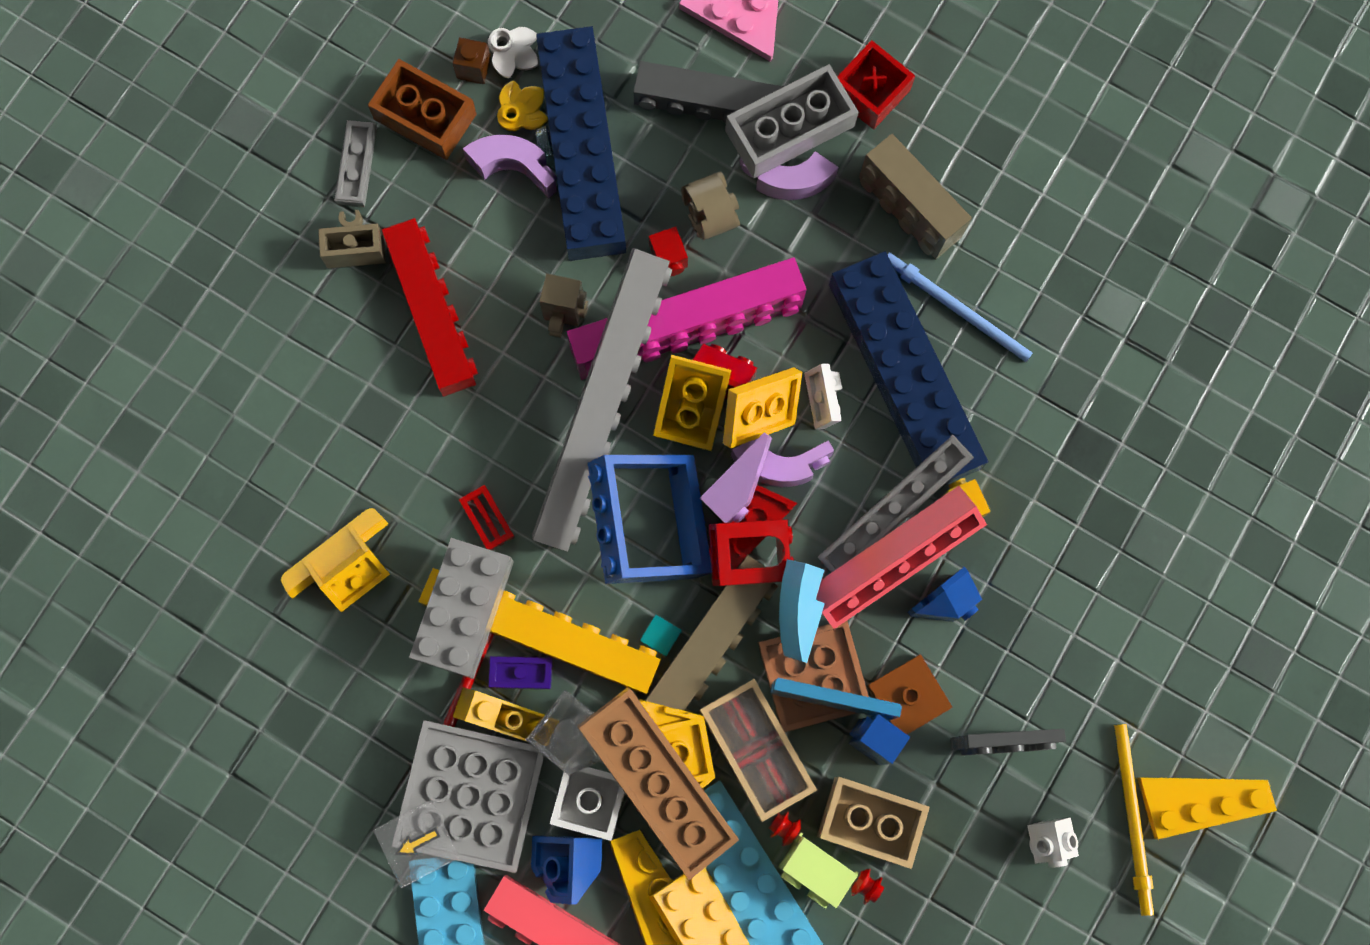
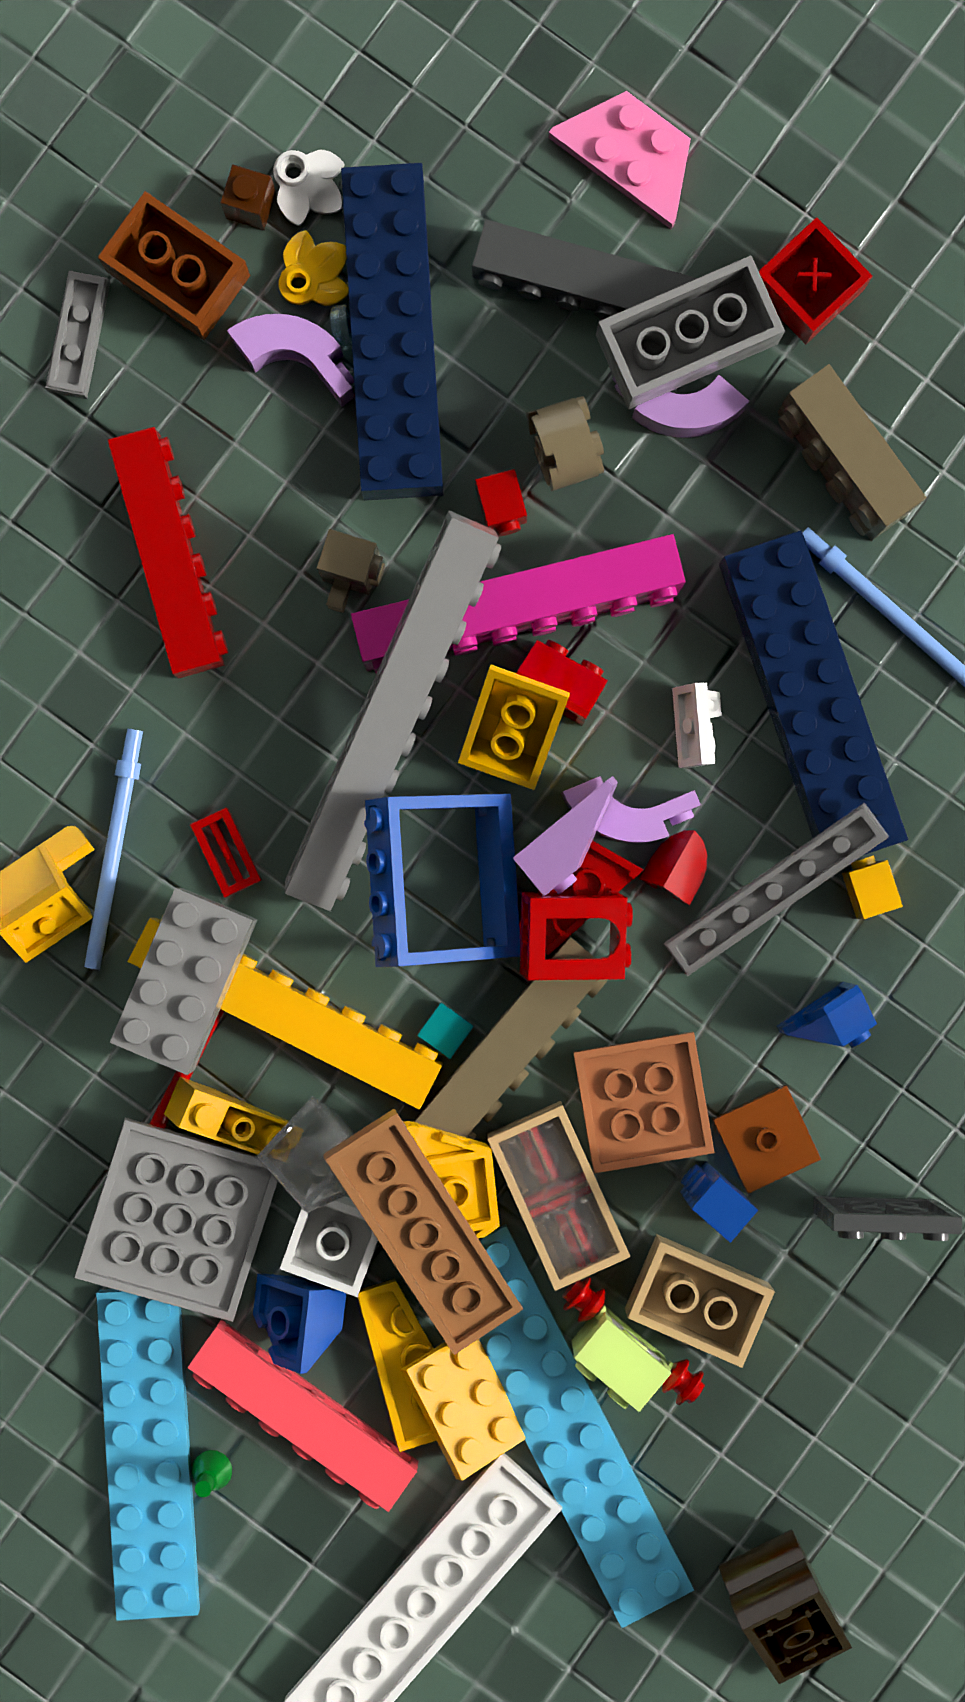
camera: 10 degrees right, 10 degrees up
dark tan brick [319,210,386,268] -> none
clear tile [373,799,460,888] -> none
dark purple plate [489,656,553,690] -> none
yellow plate [723,367,802,448] -> none
dark azure tile [770,678,902,720] -> none
medium azure slope [779,559,825,663] -> none
coral brick [816,486,987,629] -> none
white brick [1027,818,1079,868] -> none
none -> light blue bar [84,729,143,970]
none -> red brick [639,830,707,905]

